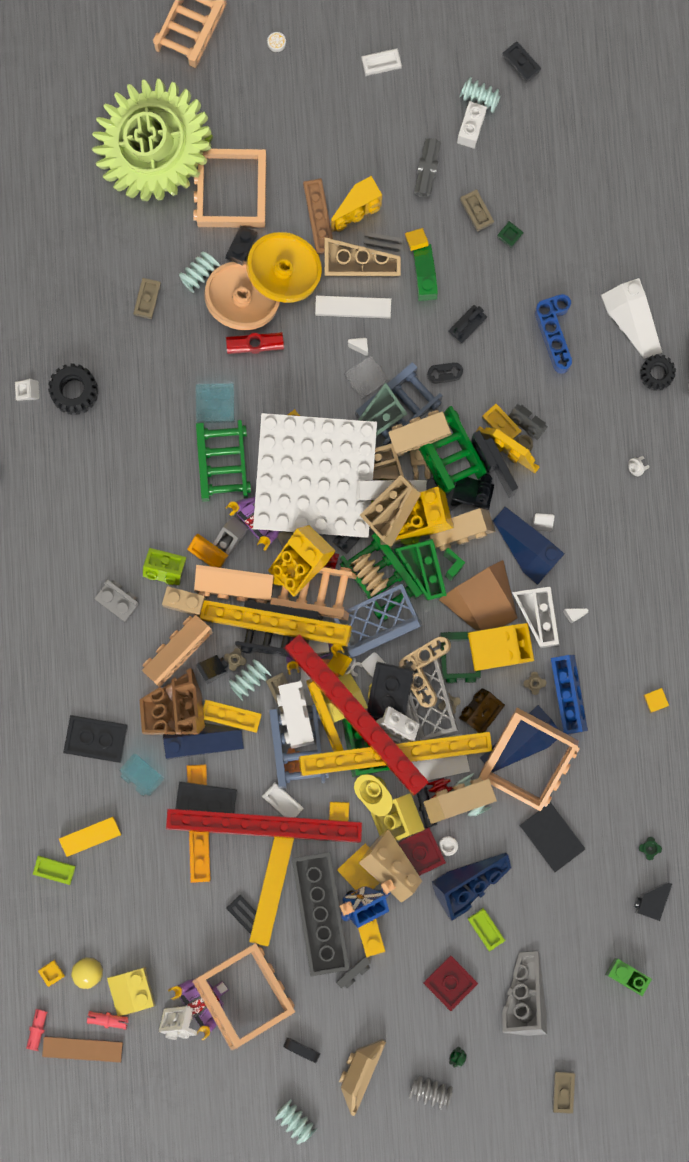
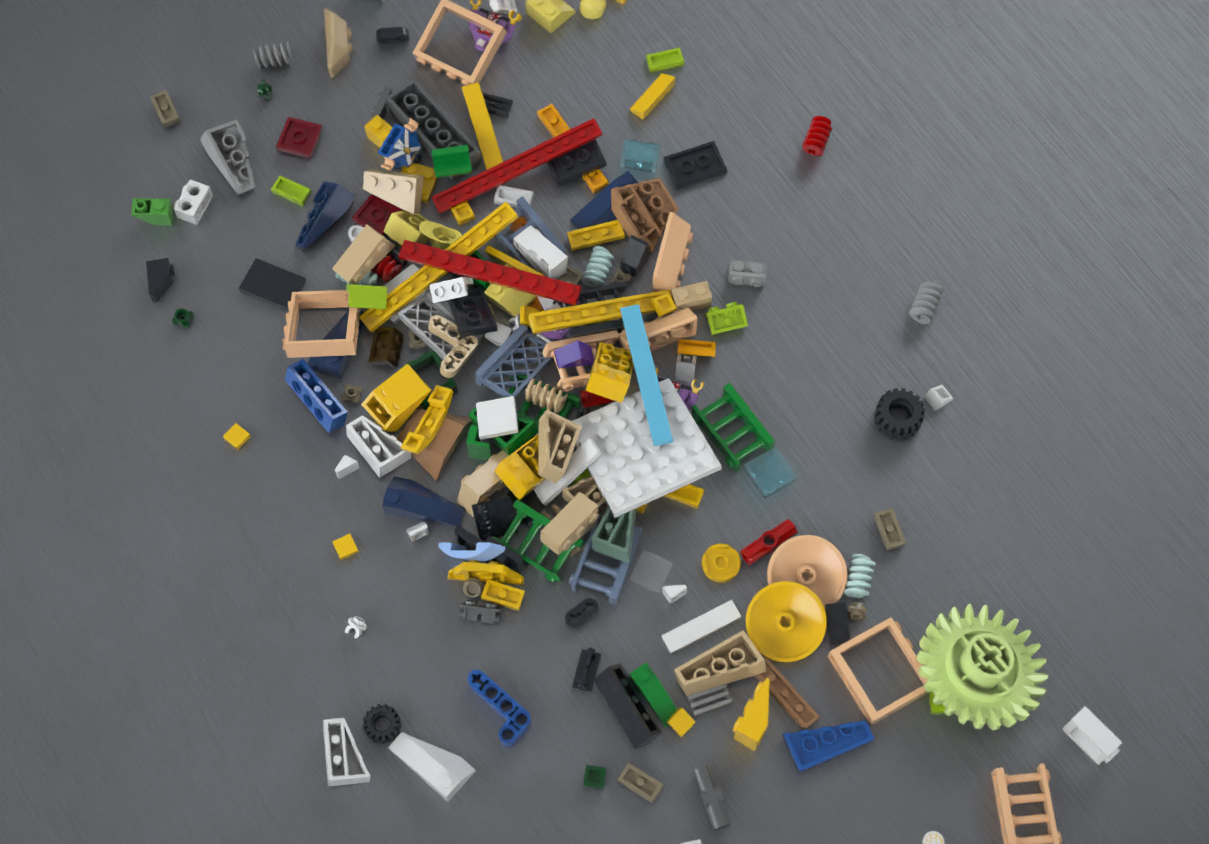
camera: 155 degrees right, 15 degrees down
none -> white brick [174,179,213,225]
none -> yellow tile [332,533,359,560]
none -> lime panel [346,284,387,309]
none -> yellow slope [400,385,453,454]
none -> green panel [431,145,472,178]
none -> light blue slope [438,543,505,562]
none -> white tile [476,396,519,440]
none -> slope [554,340,594,369]
none -> black brick [593,663,662,749]
none -> medium azure tile [620,304,673,447]
none -> yellow tile [651,293,677,317]
none -> yellow tile [702,543,741,583]
none -> blue wing [782,720,875,772]
none -> dark tan plate [847,602,867,620]
none -> white window [1062,706,1122,765]

